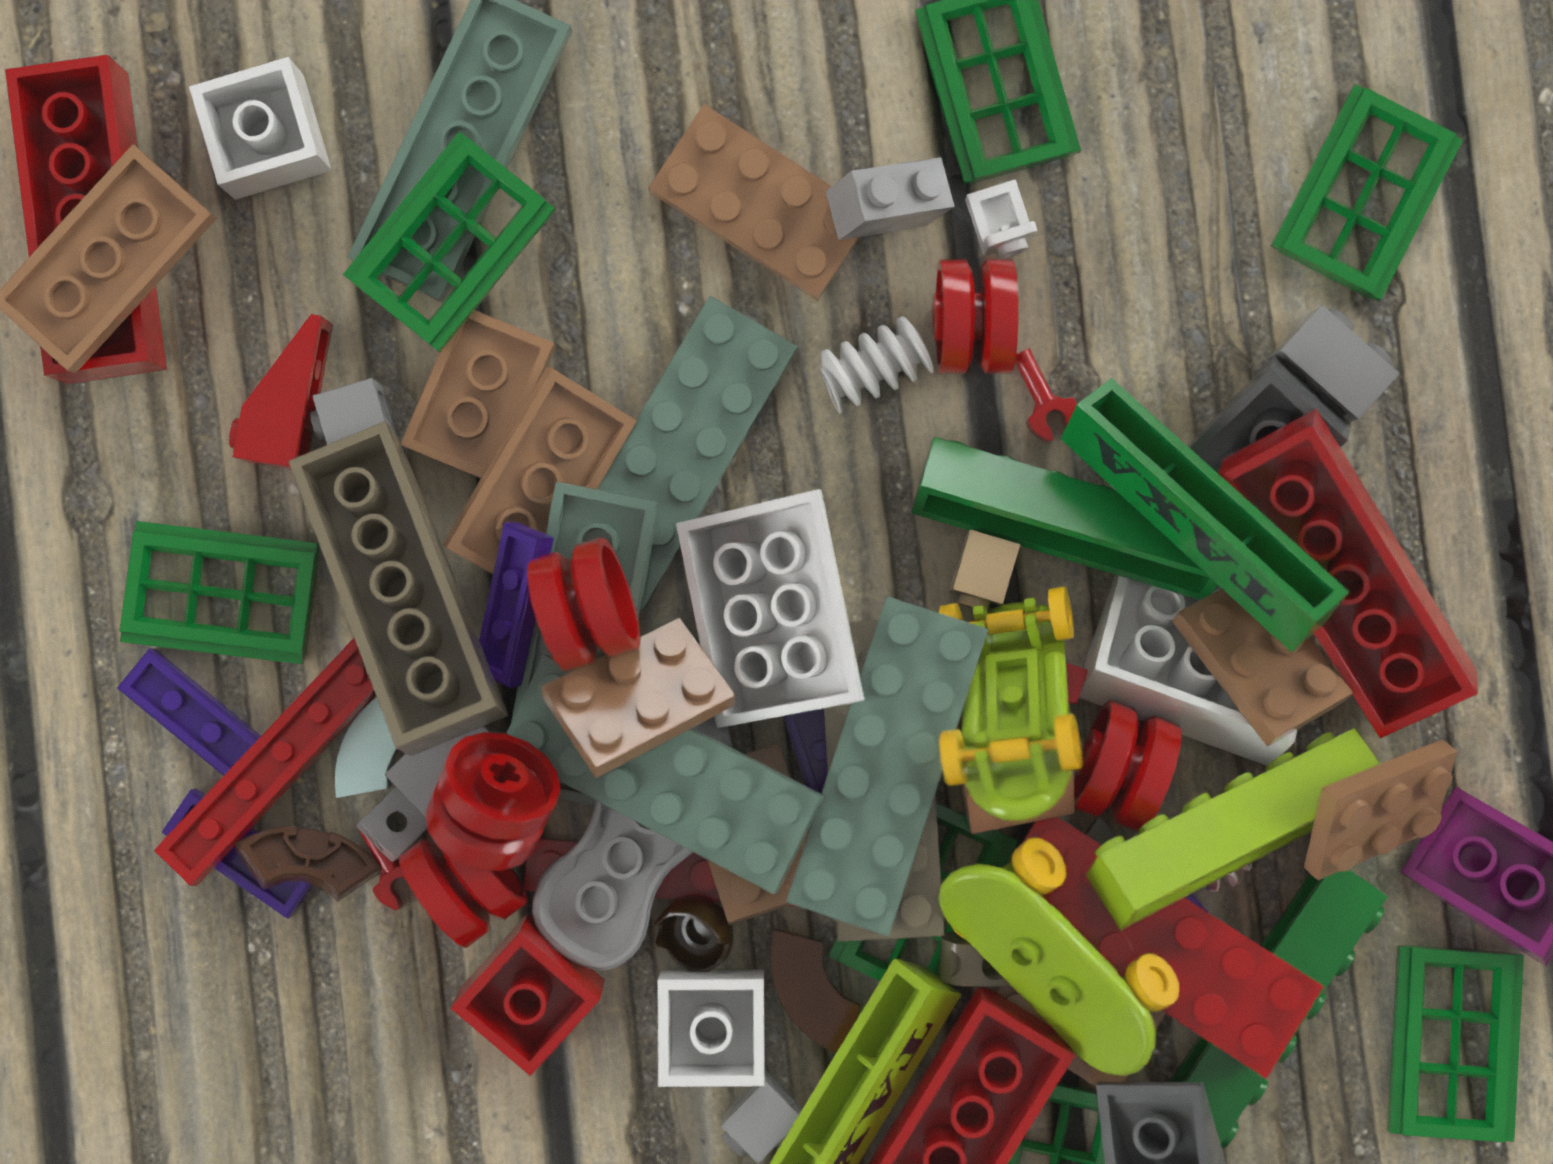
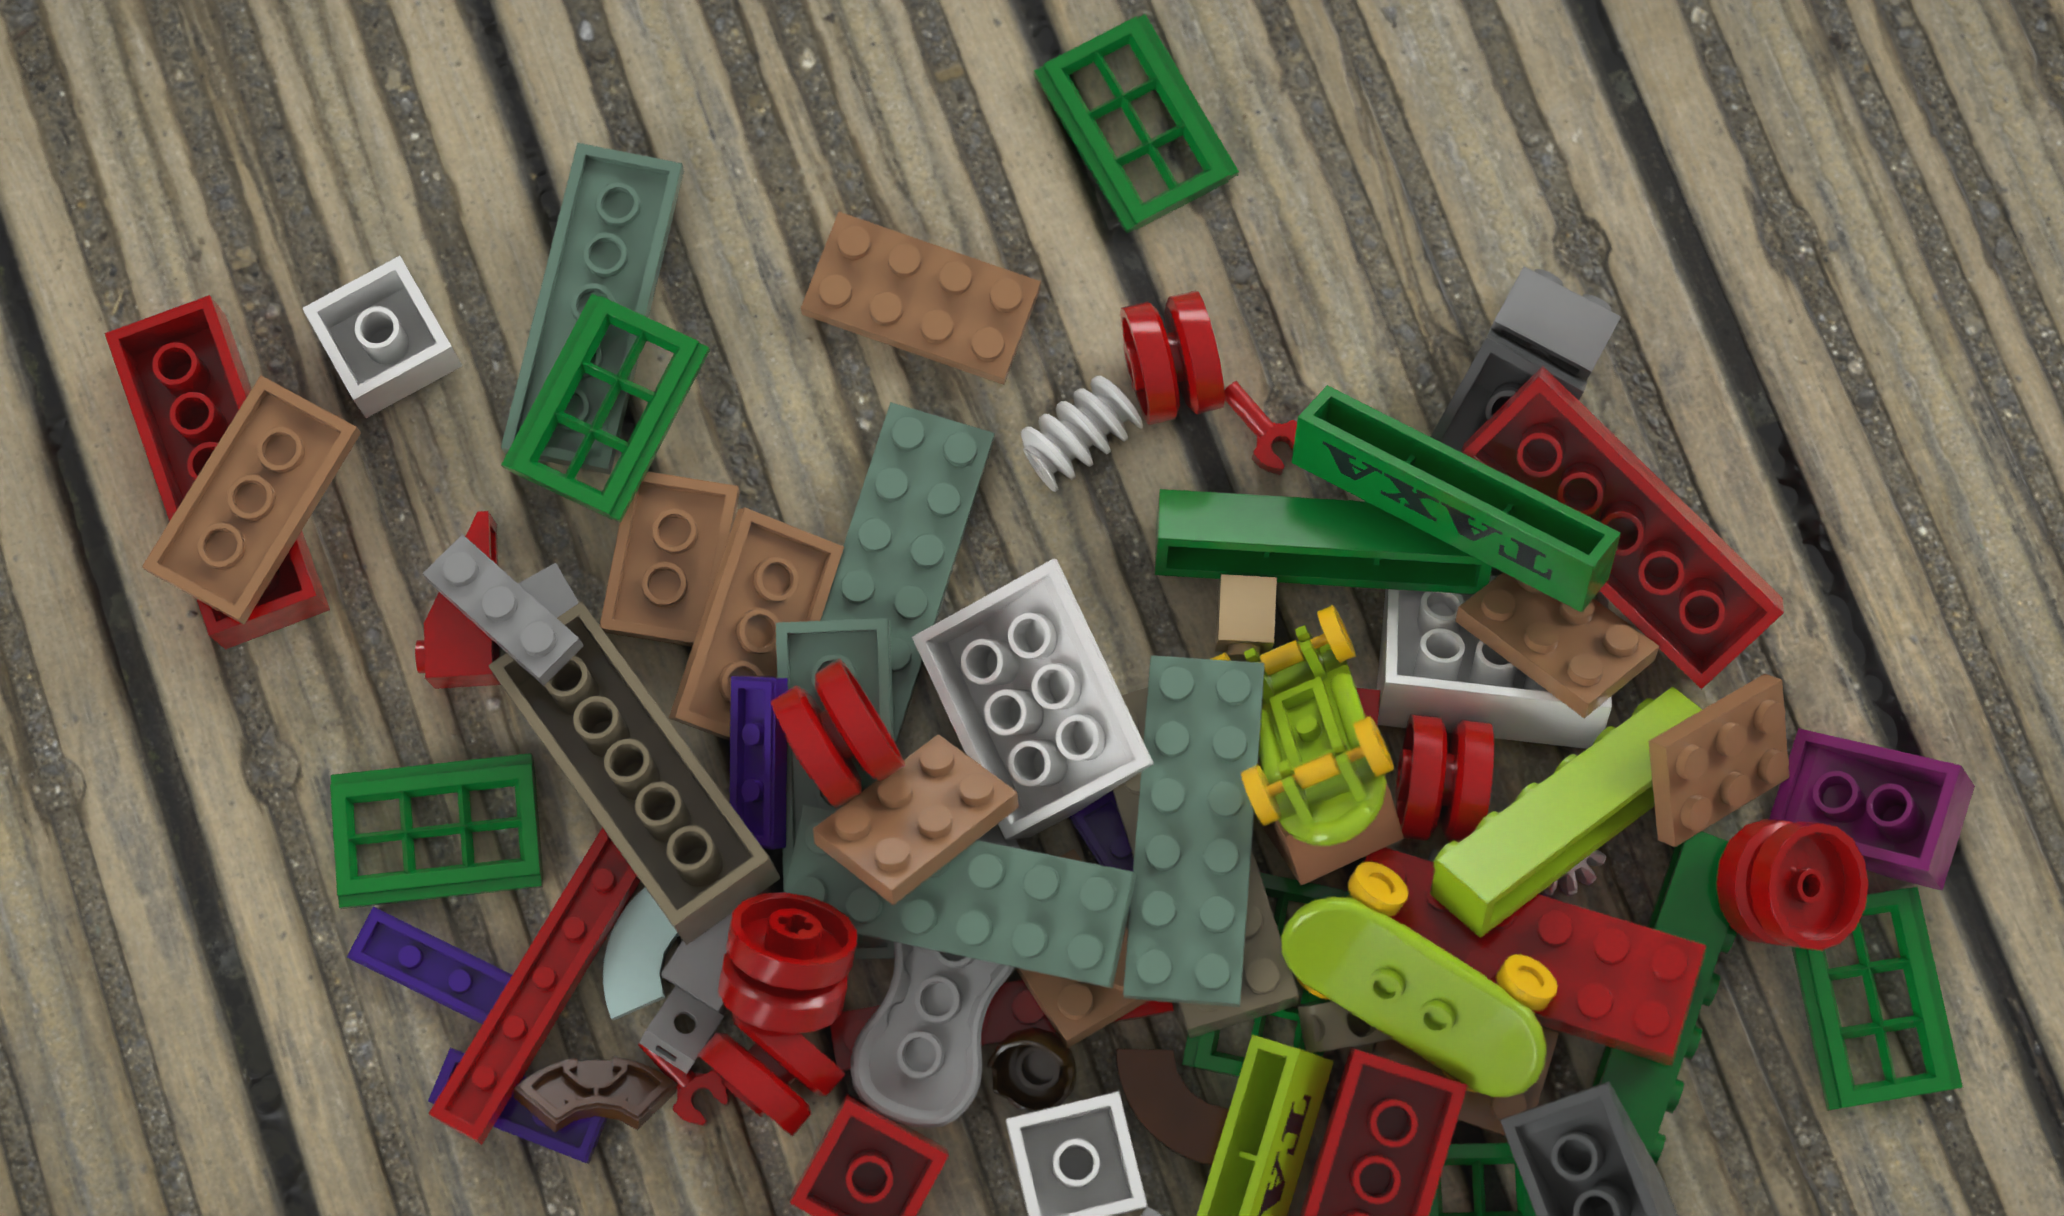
camera: 20 degrees left, 10 degrees down
light grey brick [826,157,955,240] -> none
white bracket [965,179,1038,259] -> none
green piece [1270,84,1463,302] -> none
none -> light grey plate [422,534,584,686]
none -> red wheel [1716,819,1869,950]

